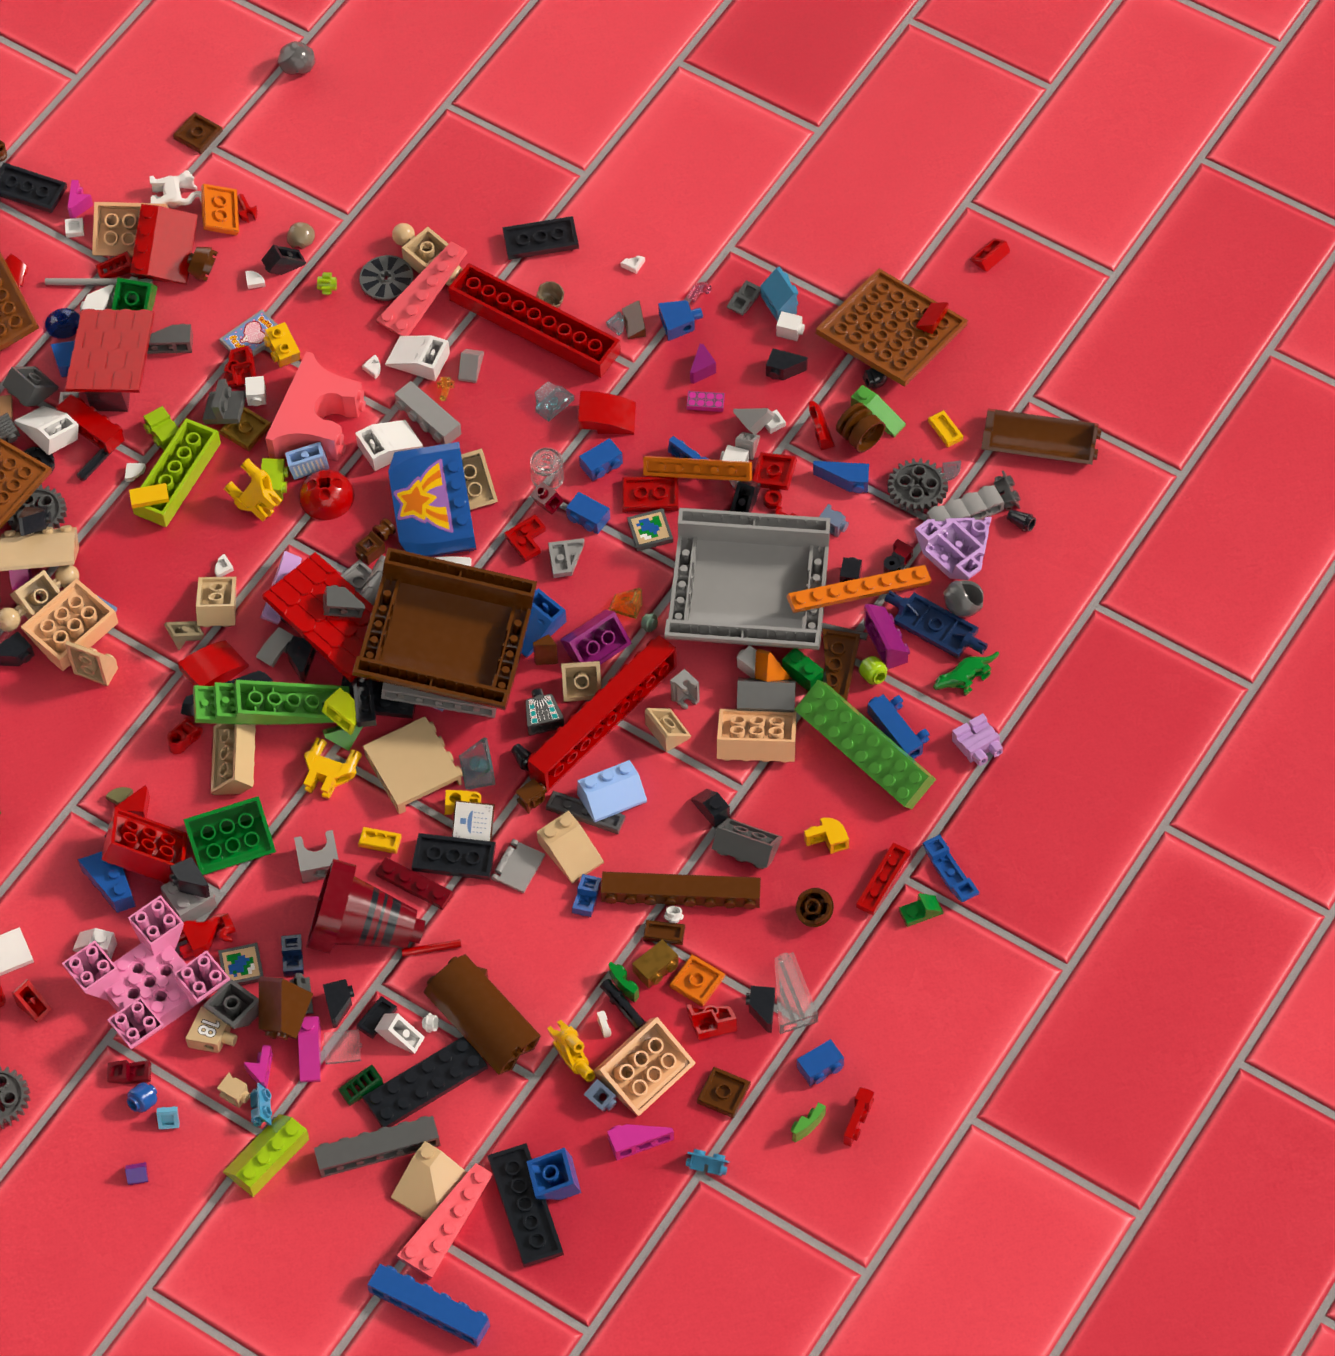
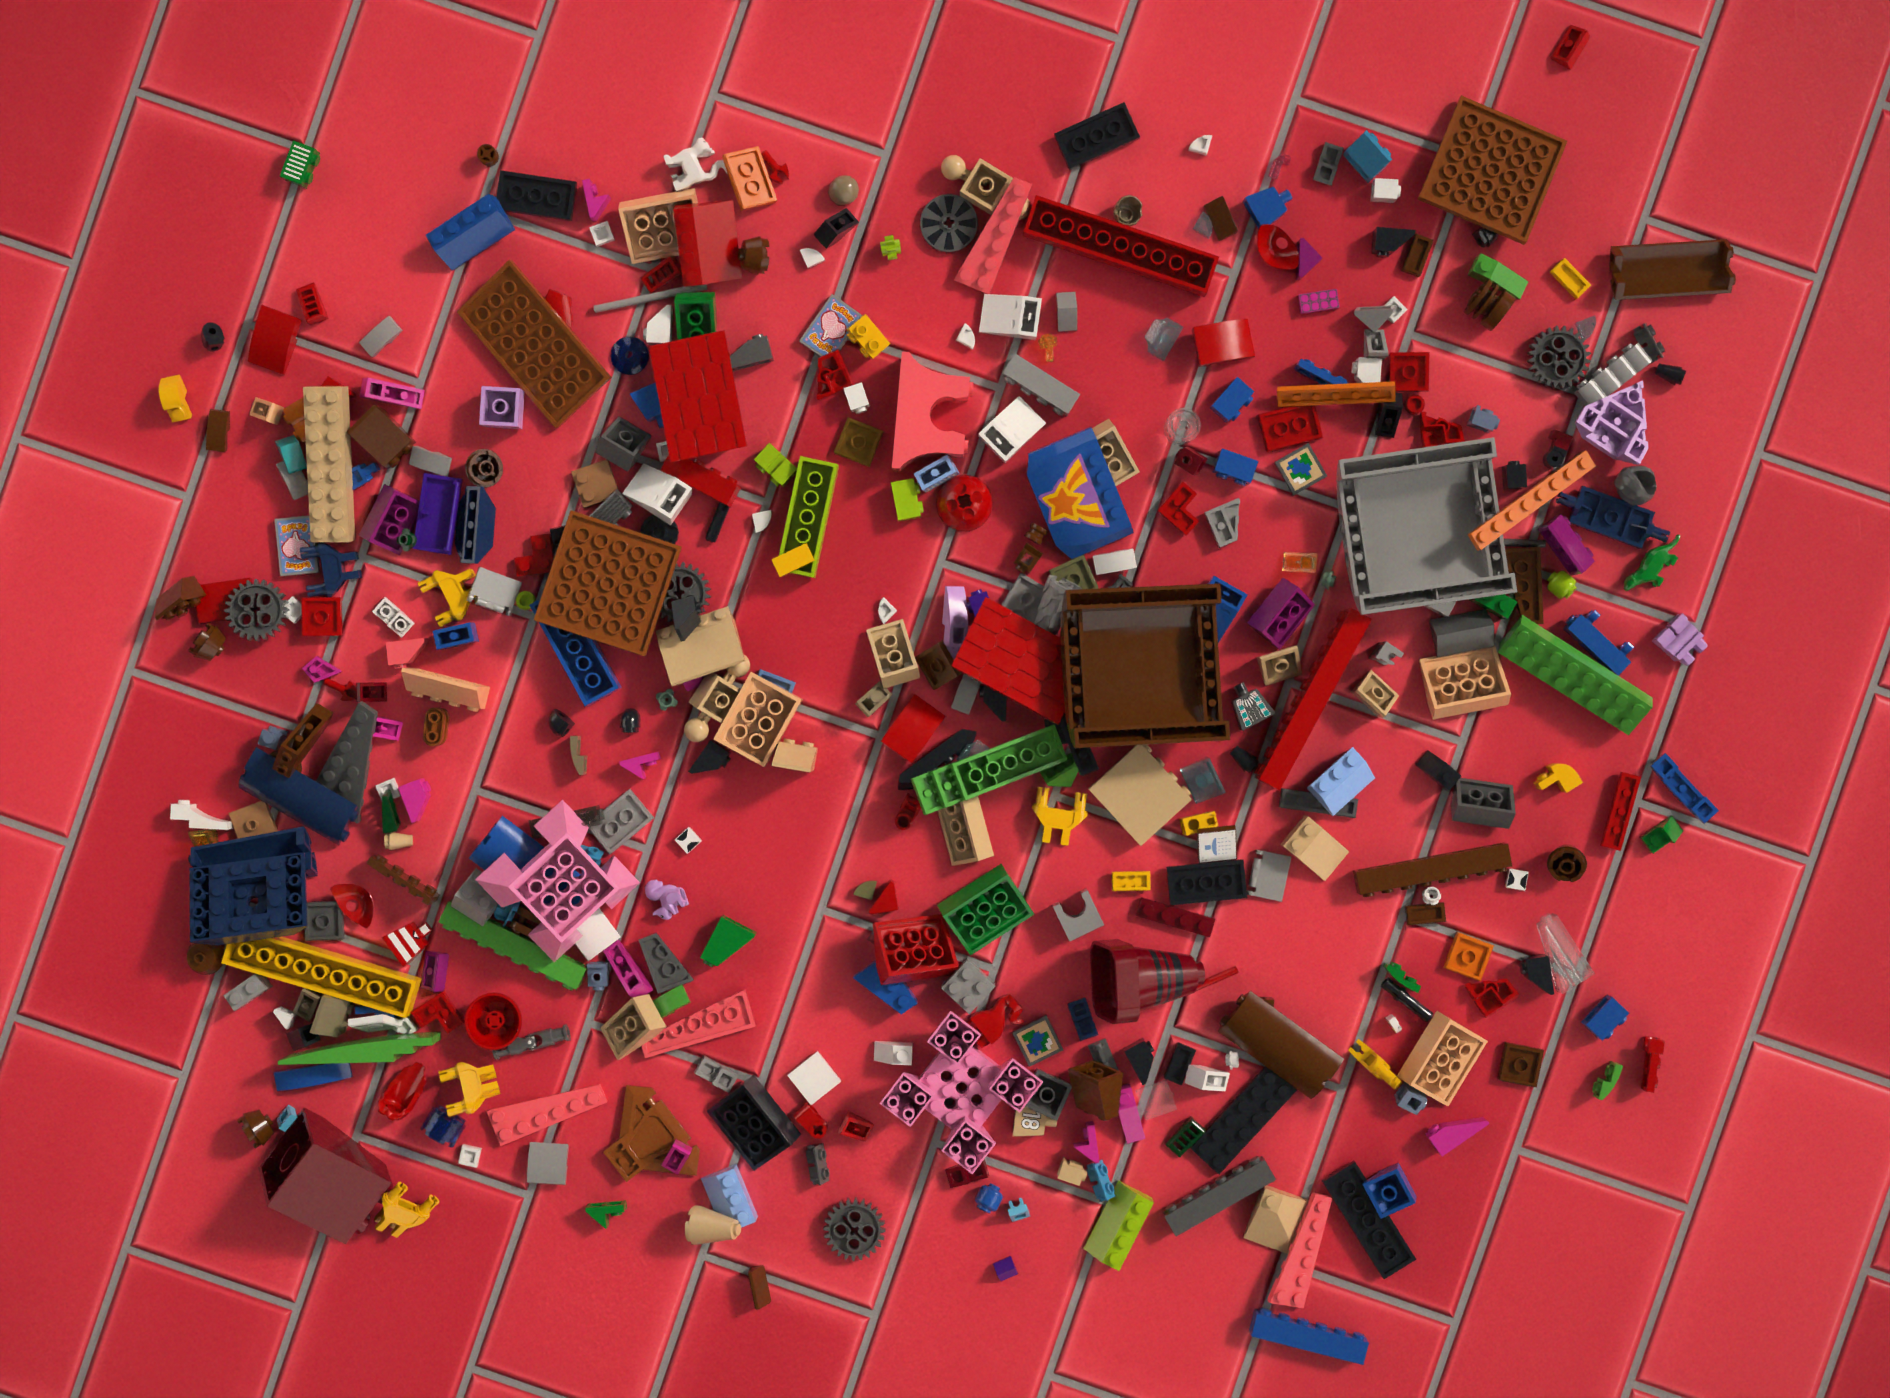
camera: 15 degrees left, 30 degrees up
black slope [169,857,210,898] -> none
reddish brown tile [173,112,223,154] -> none
dark grey bracket [202,379,246,424] -> none
yellow connector [223,458,283,521] -> none
neon yellow slope [322,688,357,735] -> none
dark grey slope [323,585,365,618] -> none
reddish brown window [516,778,547,814] -> none
reddish brown slope [533,634,558,665] -> none
blue slope [572,874,602,917] -> none
pearl gold brick [632,939,679,988] -> none
dark azure hinge [686,1149,730,1176] -> none
orange slope [755,649,790,682] -> none
red slope [808,401,835,451] -> none
blue slope [813,461,869,493] -> none
red slope [916,302,949,334] -> none
none -> reddish brown plate [915,640,962,690]
none -> red piece [1257,224,1299,270]
none -> reddish brown tile [1401,234,1434,277]
none -> white tile [1505,868,1529,891]

